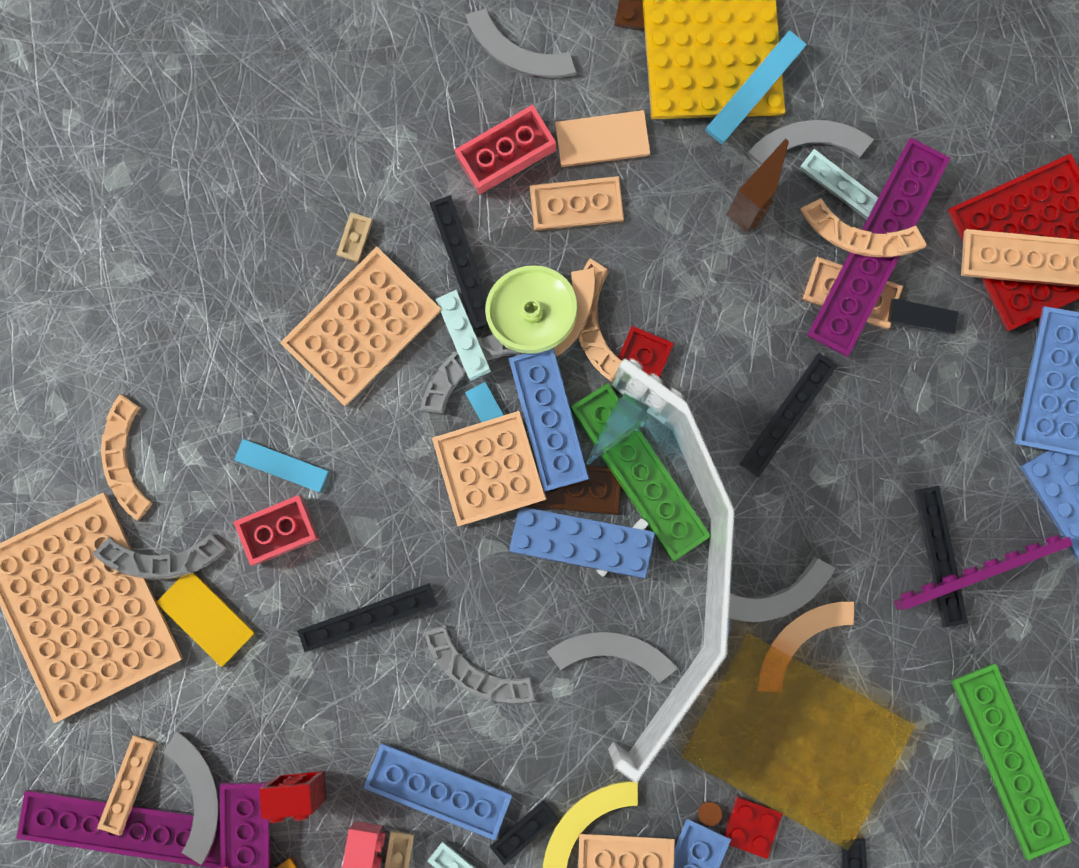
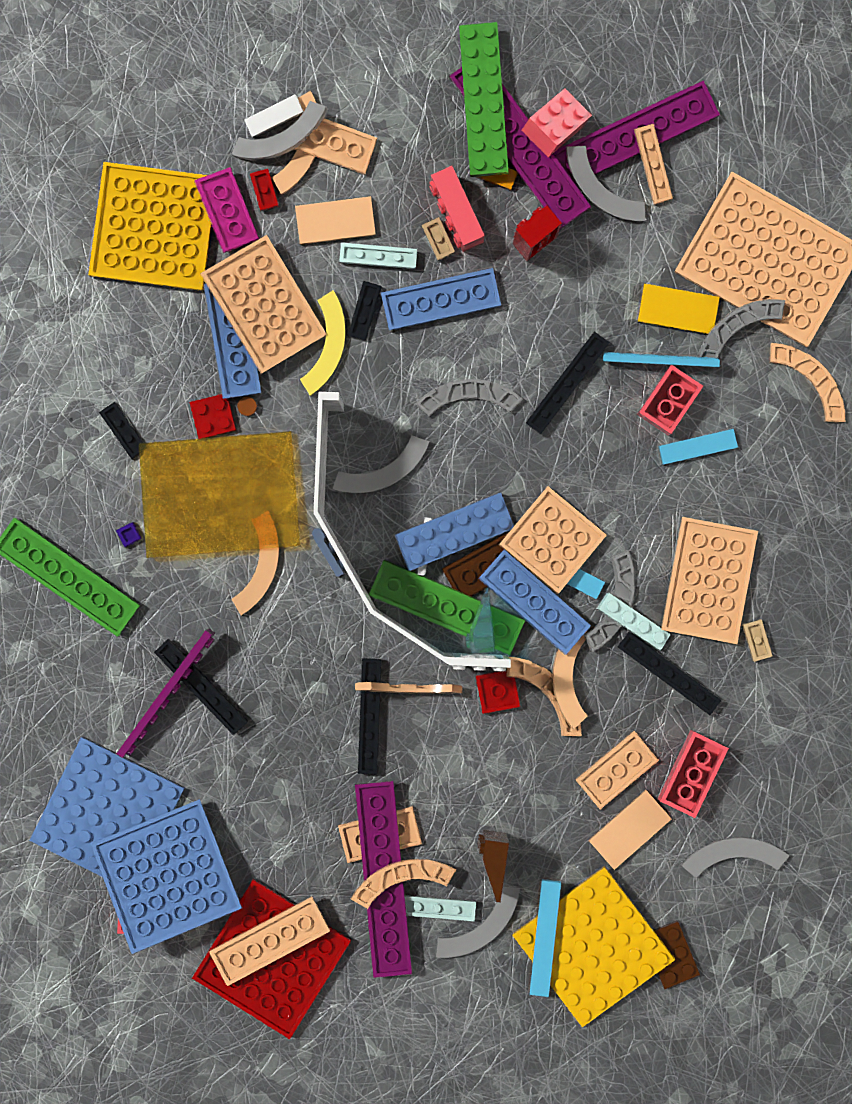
camera: 140 degrees right, 5 degrees up
yellowish green dish [485,266,578,353] -> none
light grey tile [728,557,835,622] -> none
black tile [888,299,958,335] -> none
none -> dark purple tile [116,522,142,548]
none -> light nougat tile [355,682,462,694]
none -> medium azure tile [603,352,720,367]

